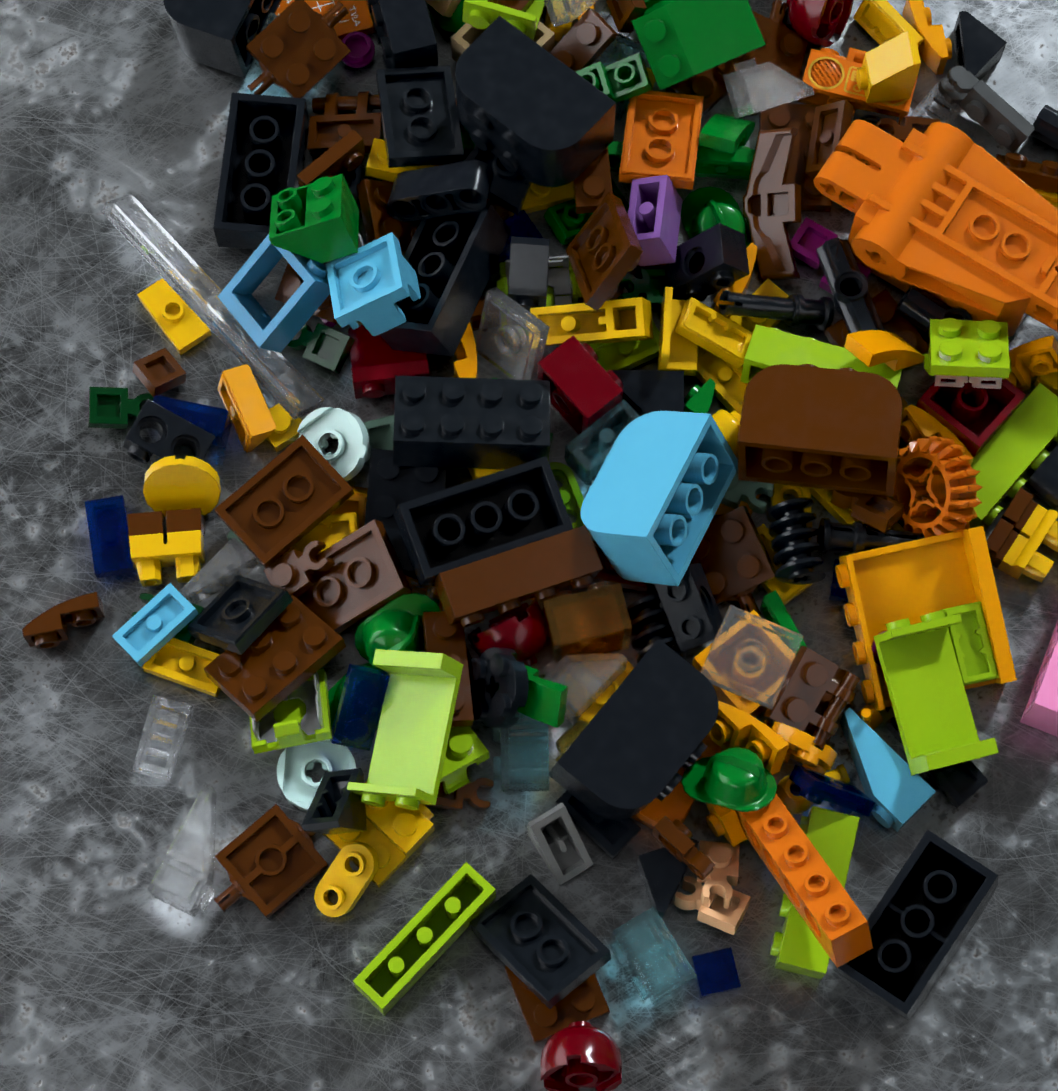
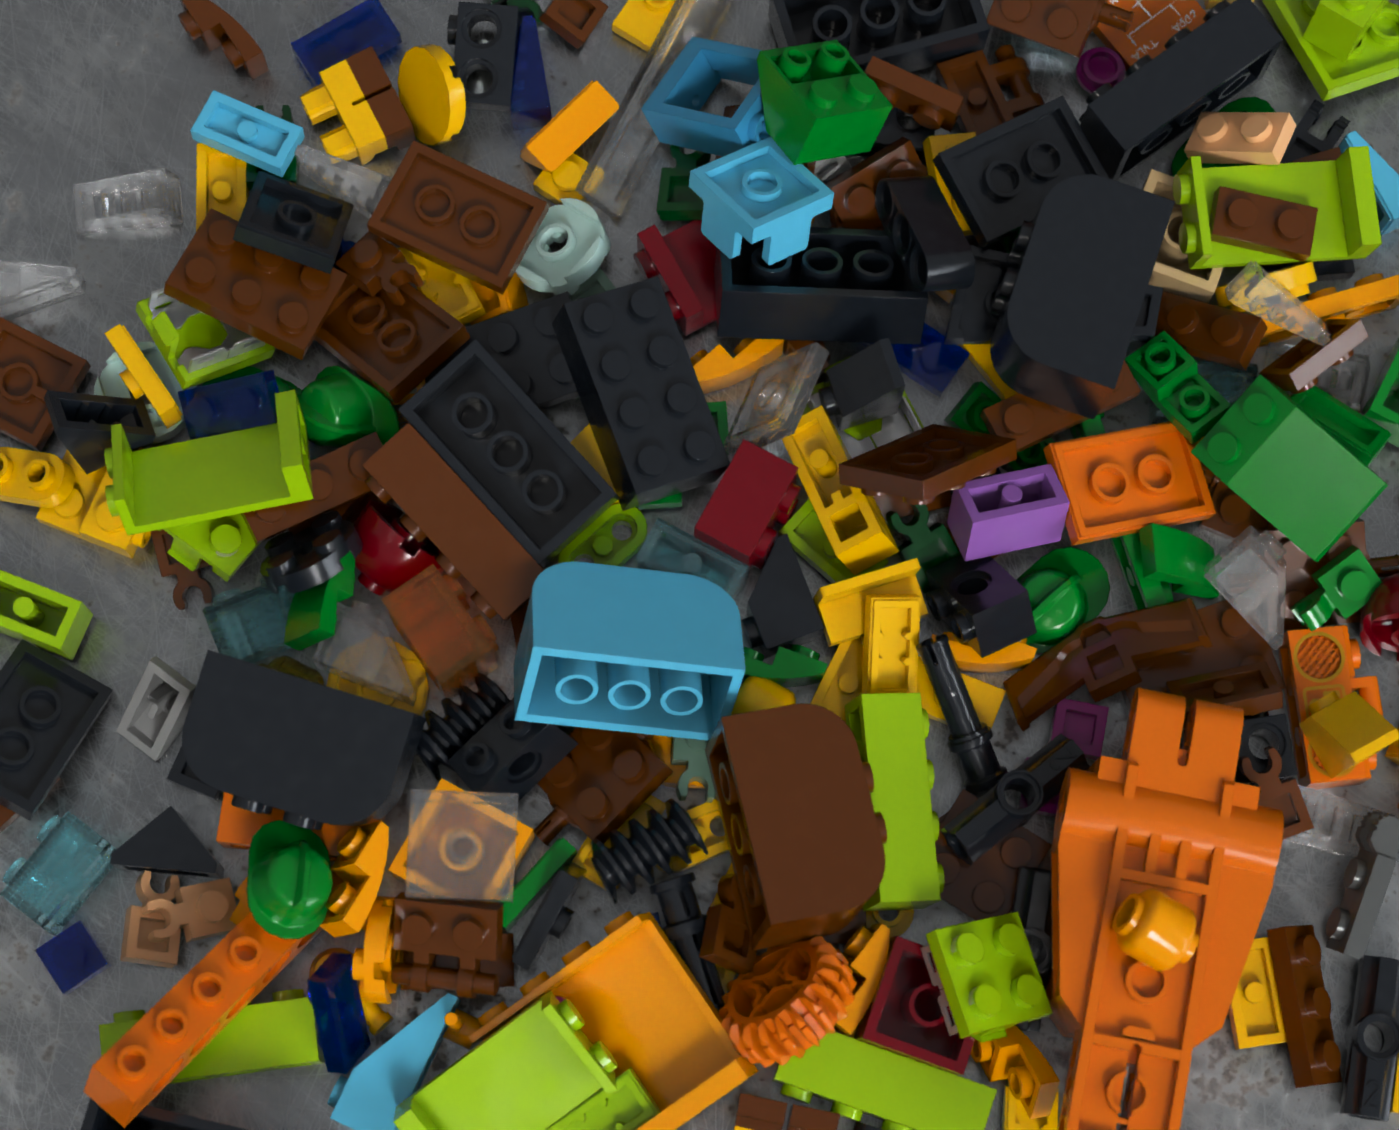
camera: 65 degrees right, 5 degrees up
reddish brown plate [652,816,715,881] -> none
light orange slope [844,330,925,371] -> none
none -> yellow plate [104,324,182,429]
none -> black plate [512,862,587,970]
none -> light orange head [1113,888,1199,971]
none -> green plate [1290,545,1382,631]

